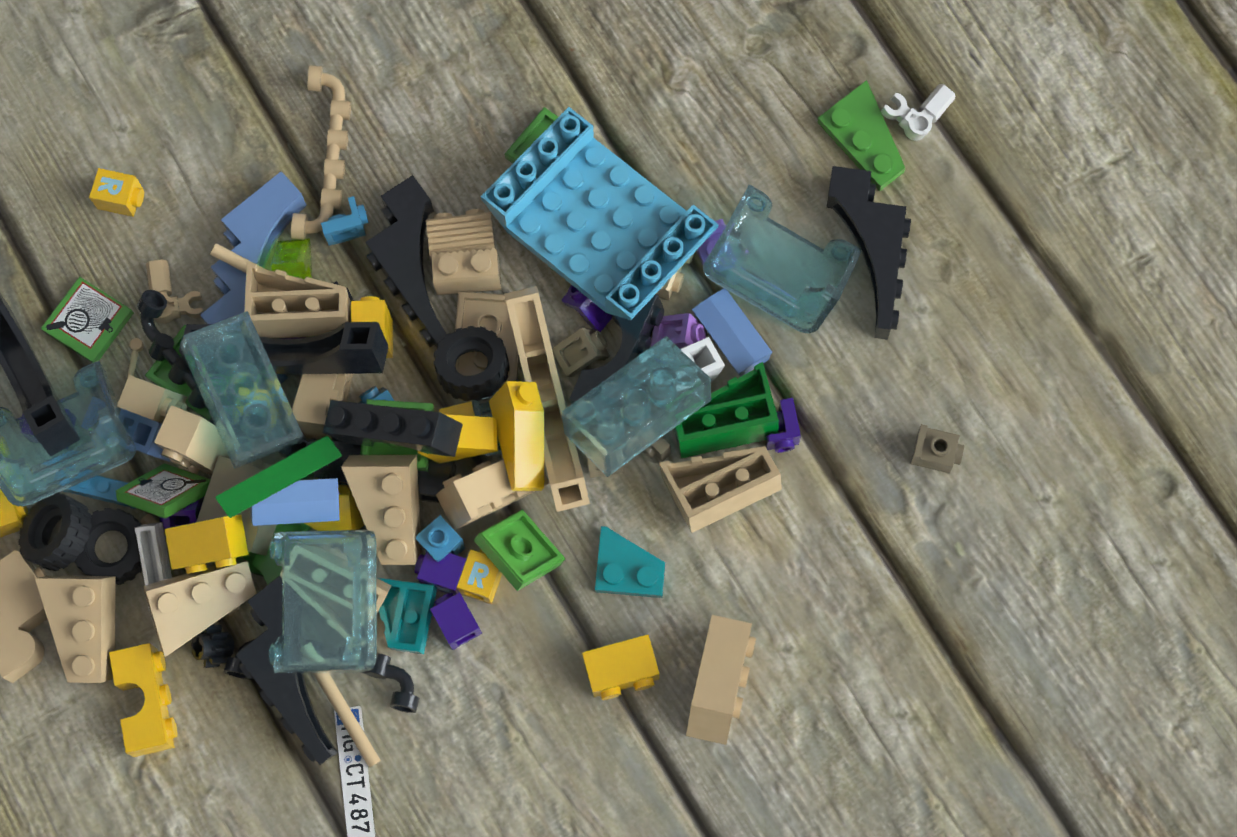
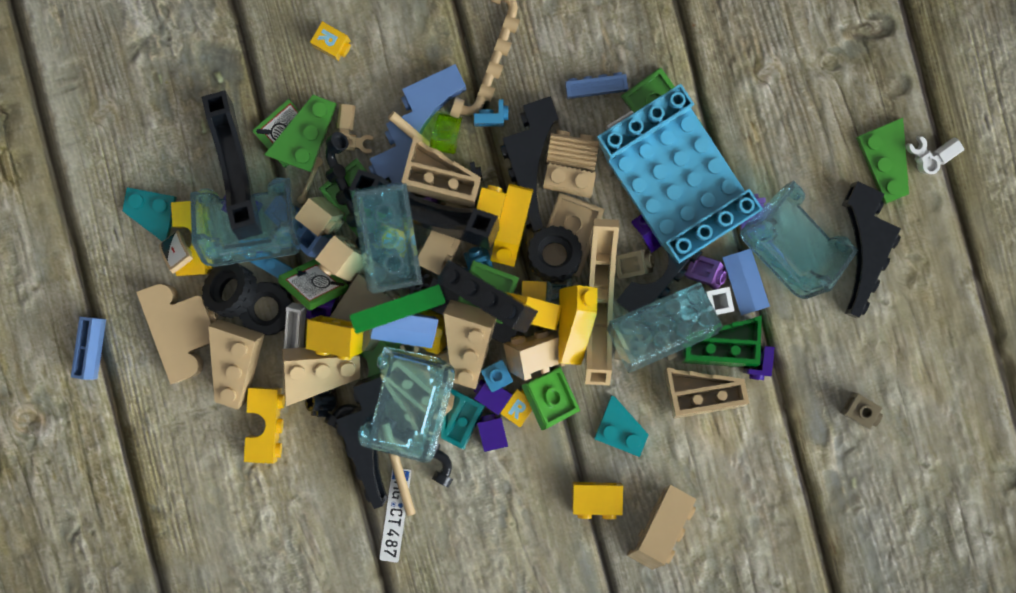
camera: 15 degrees right, 15 degrees up
none -> bright green wing [264,95,337,173]
none -> yellow slope [490,184,533,267]
none -> medium blue piece [565,72,628,99]

